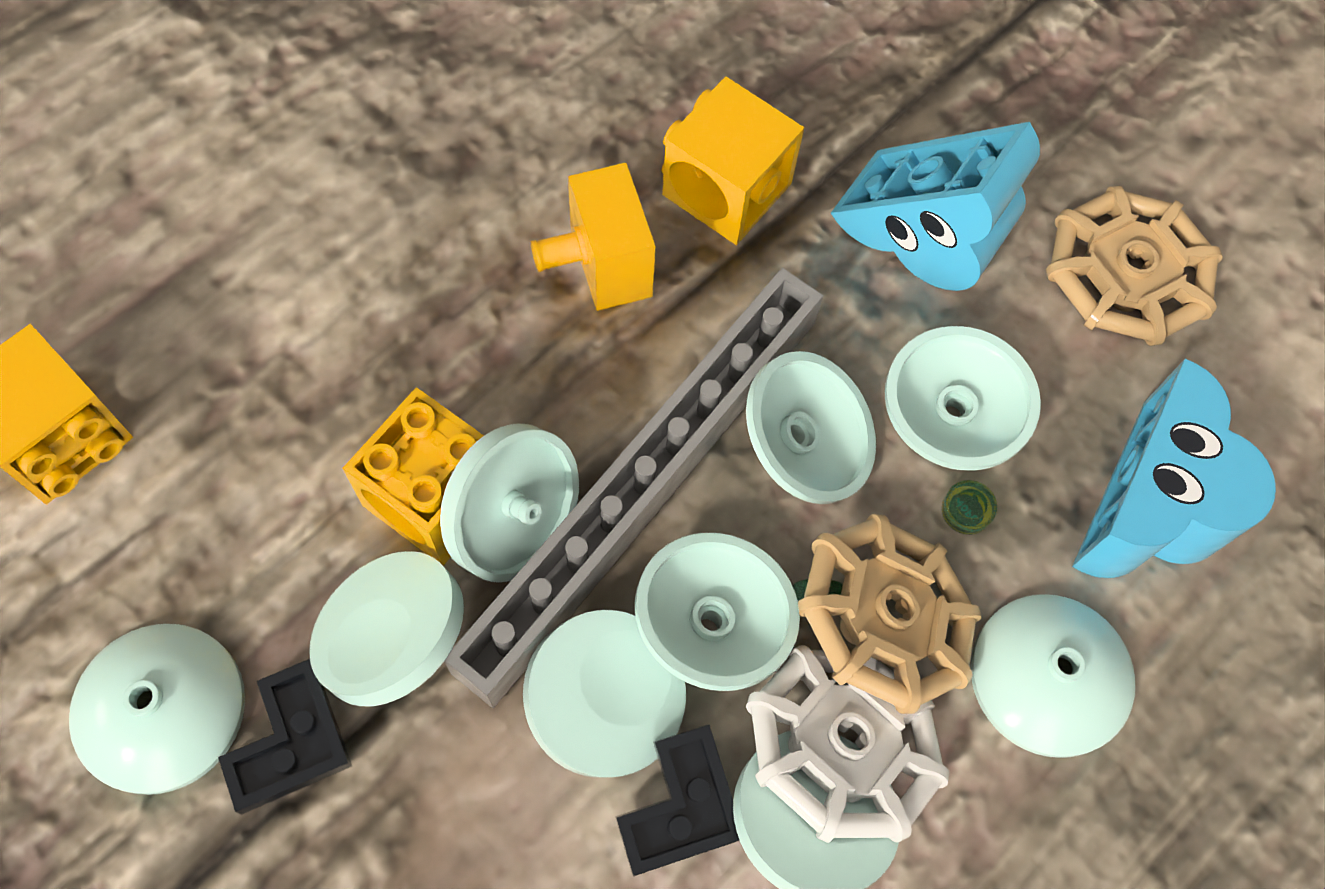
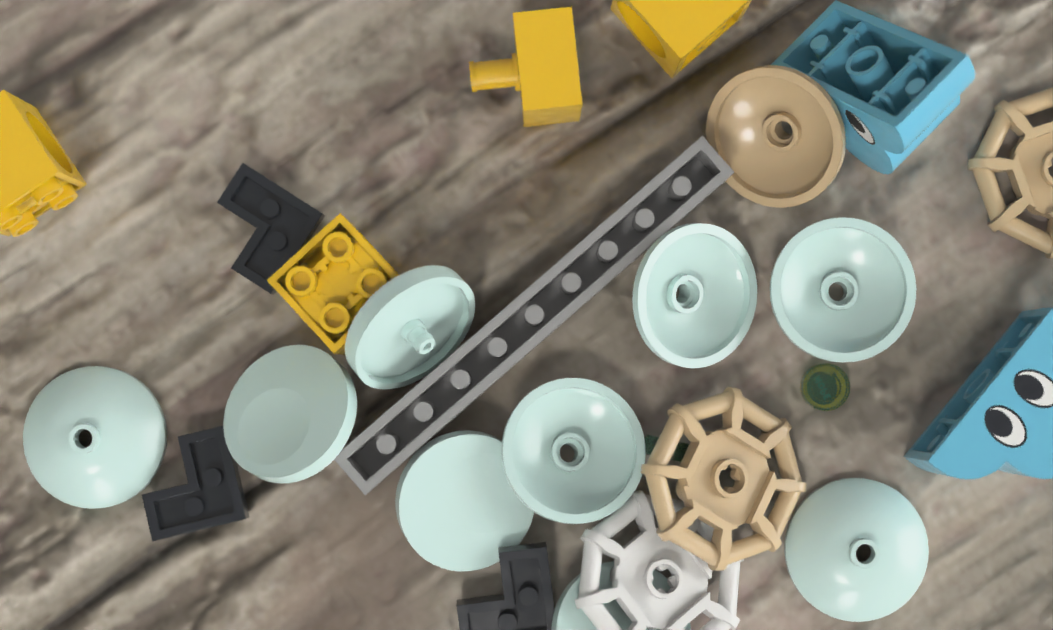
camera: 20 degrees right, 20 degrees up
none -> black plate [217,163,325,295]
none -> tan dish [706,65,846,208]

